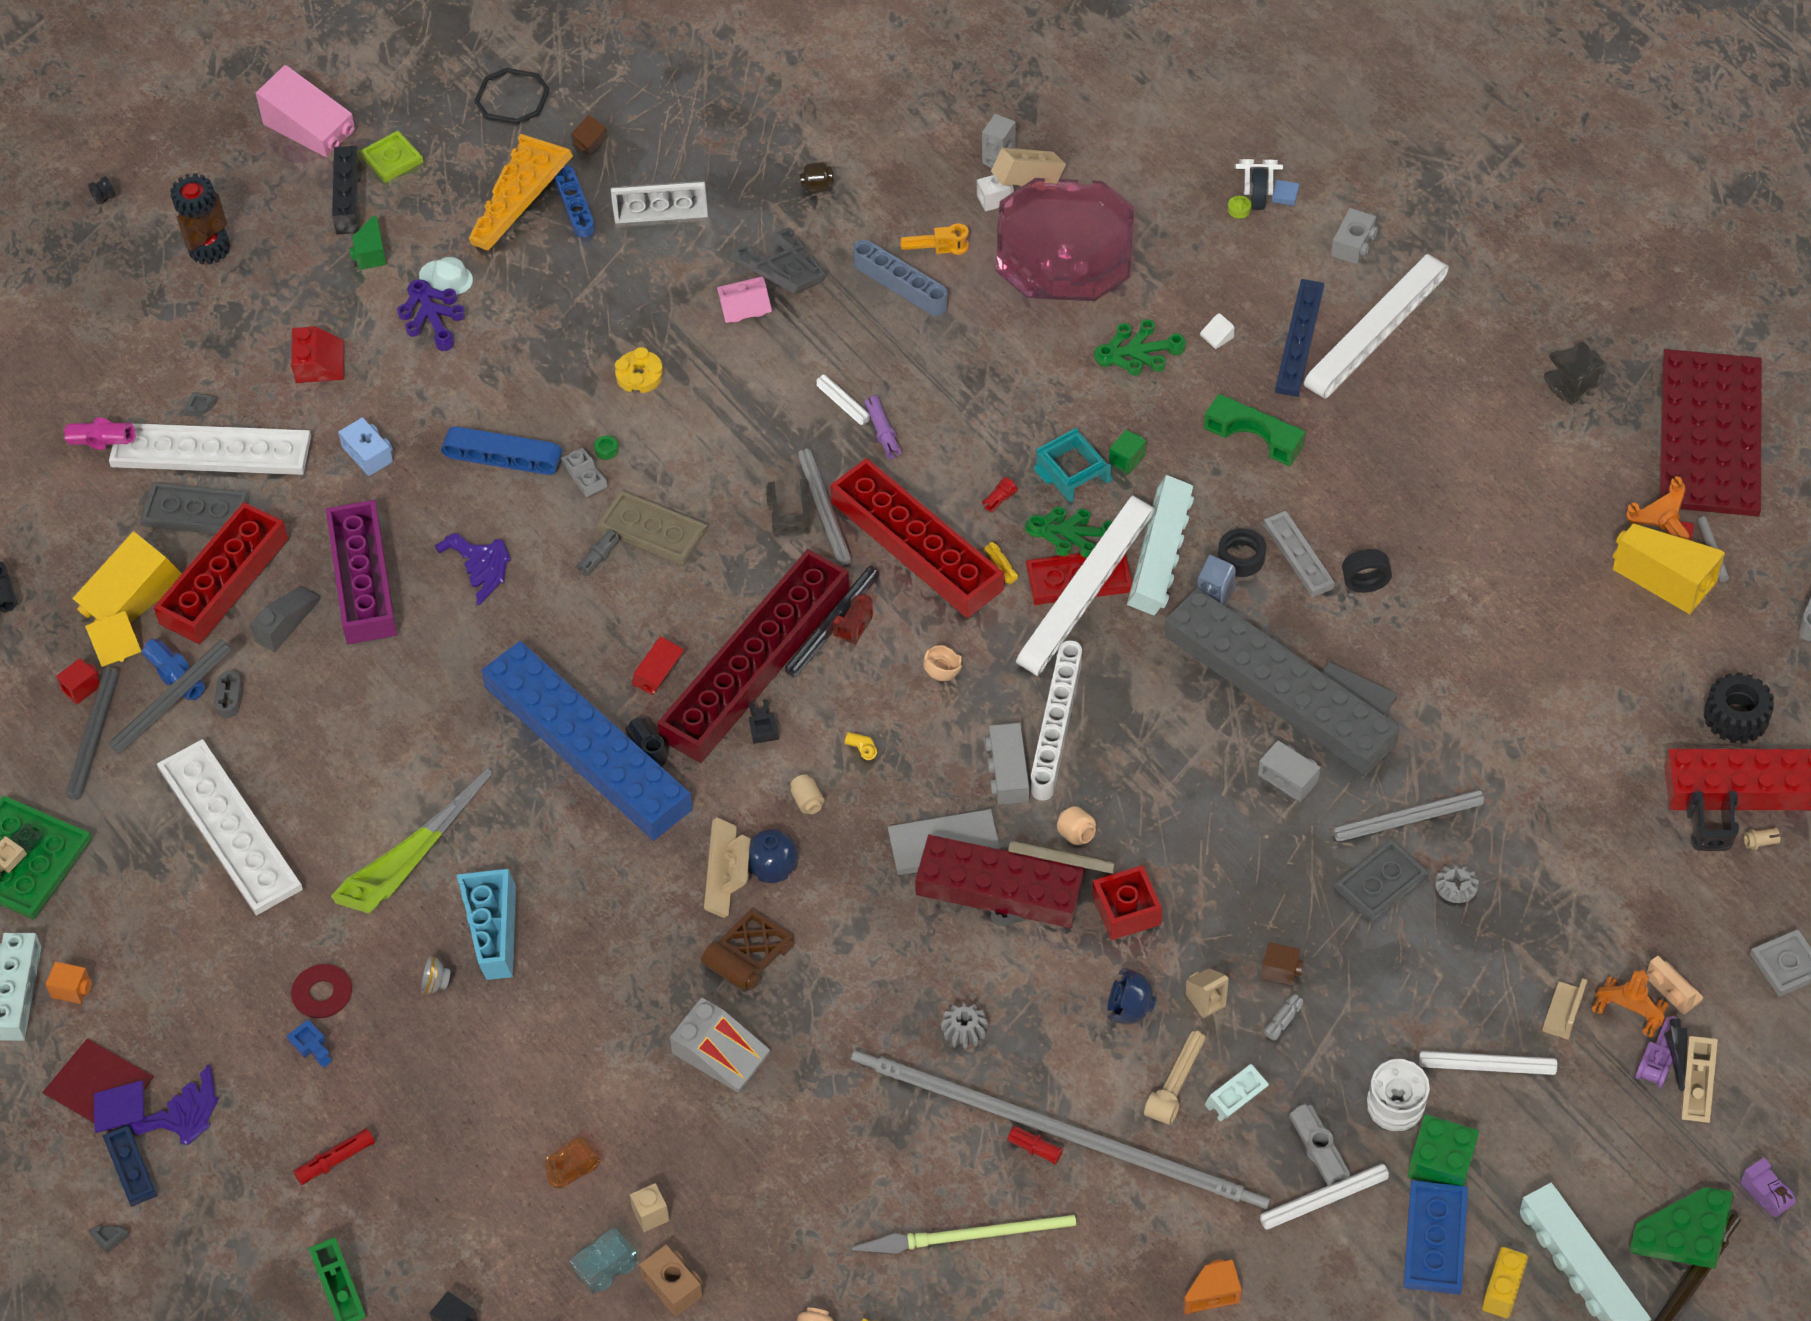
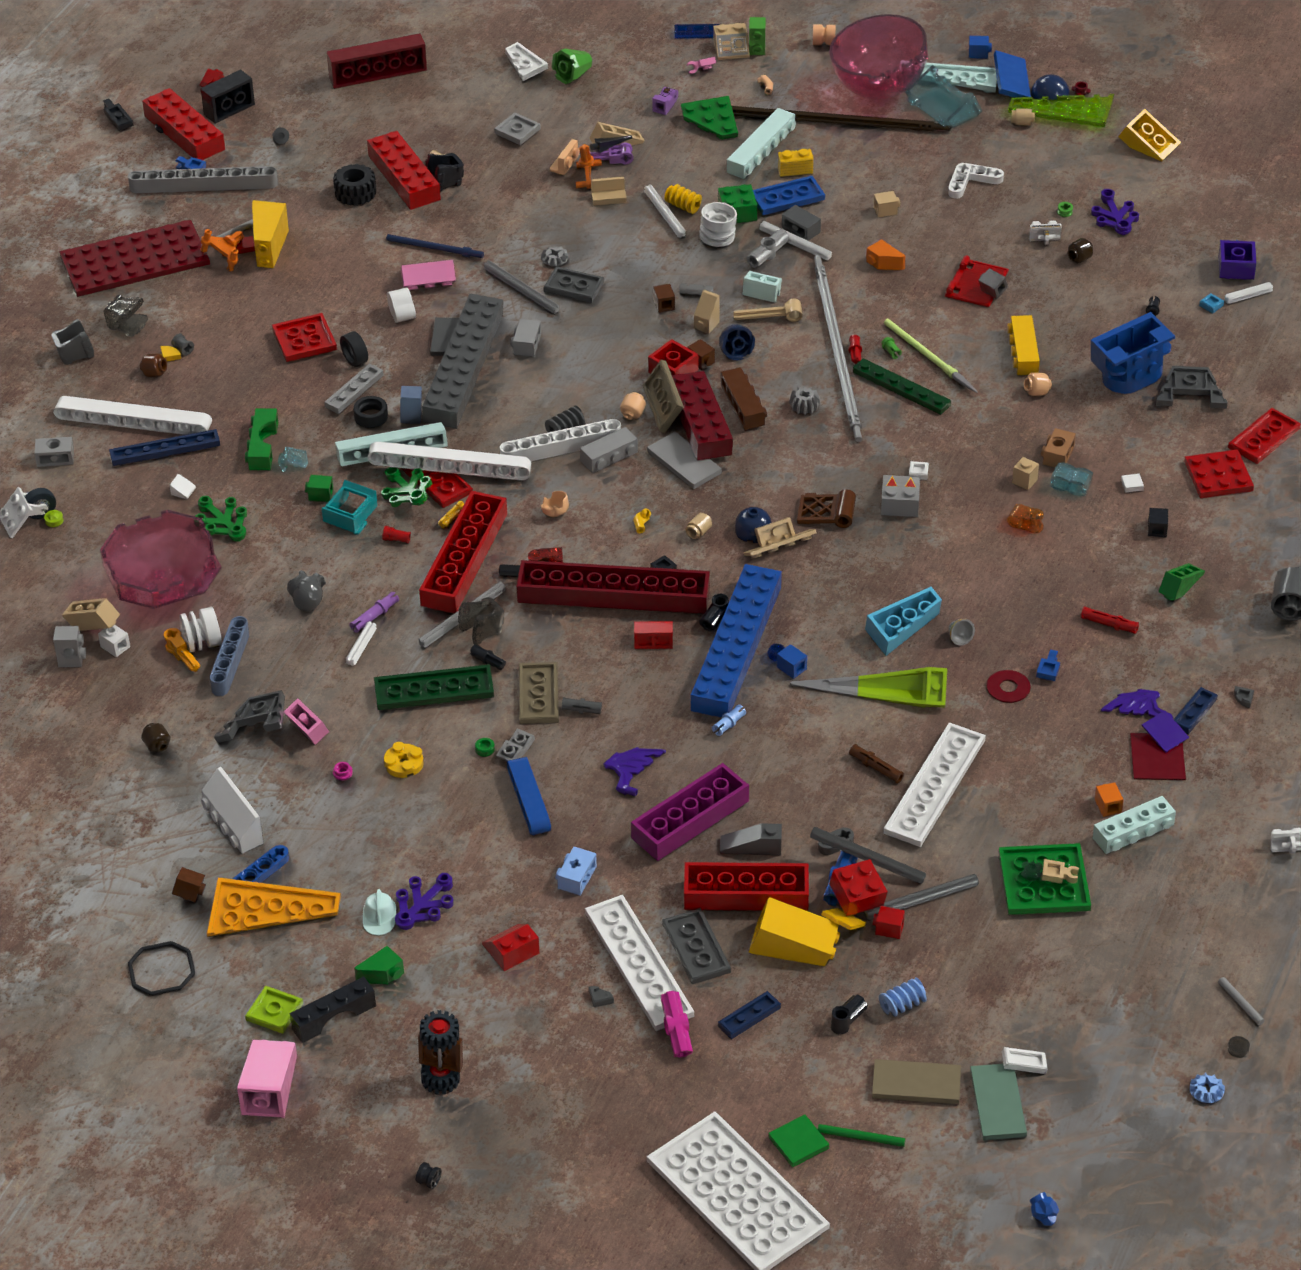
camera: 120 degrees left, 10 degrees down
none -> dark grey piece [52,319,94,365]
none -> reddish brown head [140,354,167,377]
none -> yellow tile [160,346,181,361]
none -> dark grey bush [171,333,194,356]
none -> white wheel [180,607,222,653]
none -> red plate [272,313,337,362]
none -> clear light blue bracket [278,447,308,472]
none -> dark grey hair [287,570,326,611]
none -> dark pink plate [333,762,353,780]
none -> dark green plate [374,664,494,710]
none -> dark blue bar [386,234,484,258]
none -> white piece [387,287,416,323]
none -> bright pink slope [400,260,456,290]
none -> black axle [470,644,506,670]
none -> dark grey piece [545,405,585,433]
none -> yellow piece [664,184,702,214]
none -> reddish brown brick [688,339,715,370]
none -> light blue pin [712,705,746,736]
none -> dark blue tile [718,991,781,1040]
none -> reddish brown brick [721,367,767,430]
none -> clear blue plate [767,644,785,661]
none -> blue panel [777,645,807,679]
none -> dark grey brick [782,205,821,241]
none -> red brick [829,859,888,916]
none -> reddish brown pin [849,744,904,784]
none -> dark green plate [853,358,951,415]
none -> bright green pin [881,337,902,359]
none -> white tile [909,461,929,480]

